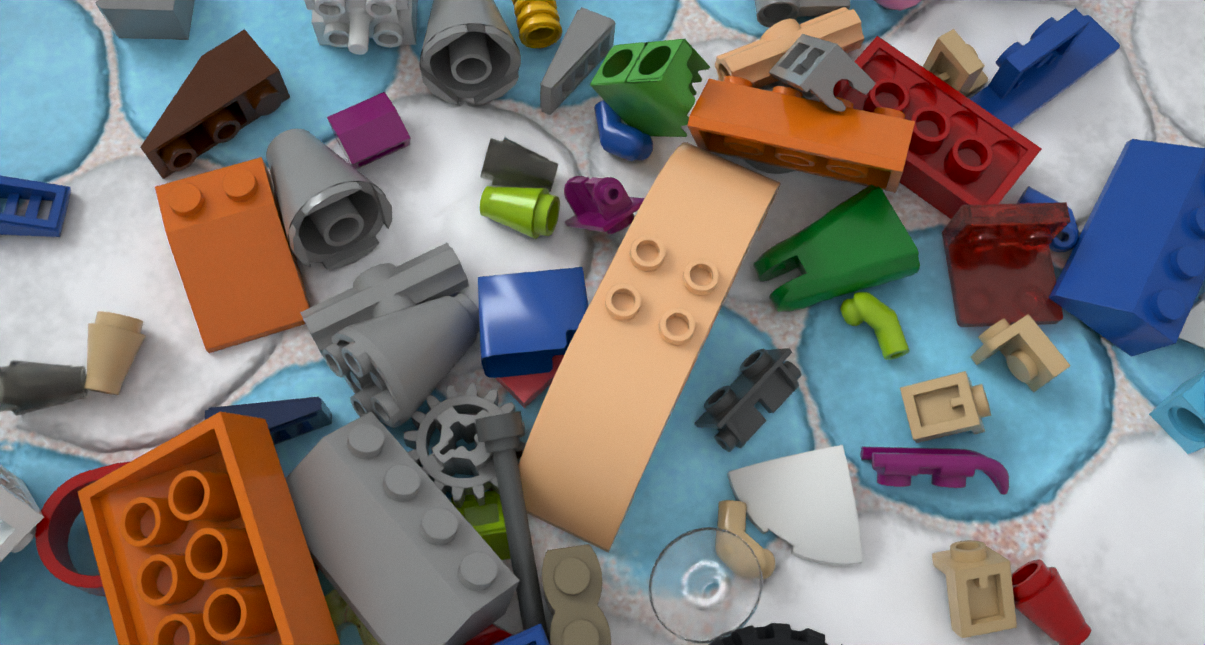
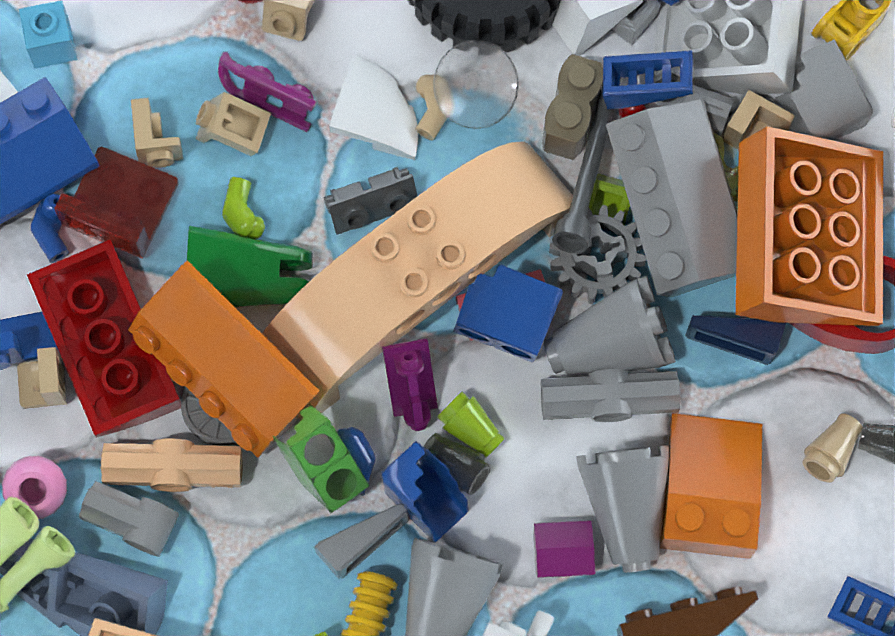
camera: 150 degrees left, 5 degrees up
light grey hinge [769,34,876,112] -> none
none -> blue piece [382,441,469,542]

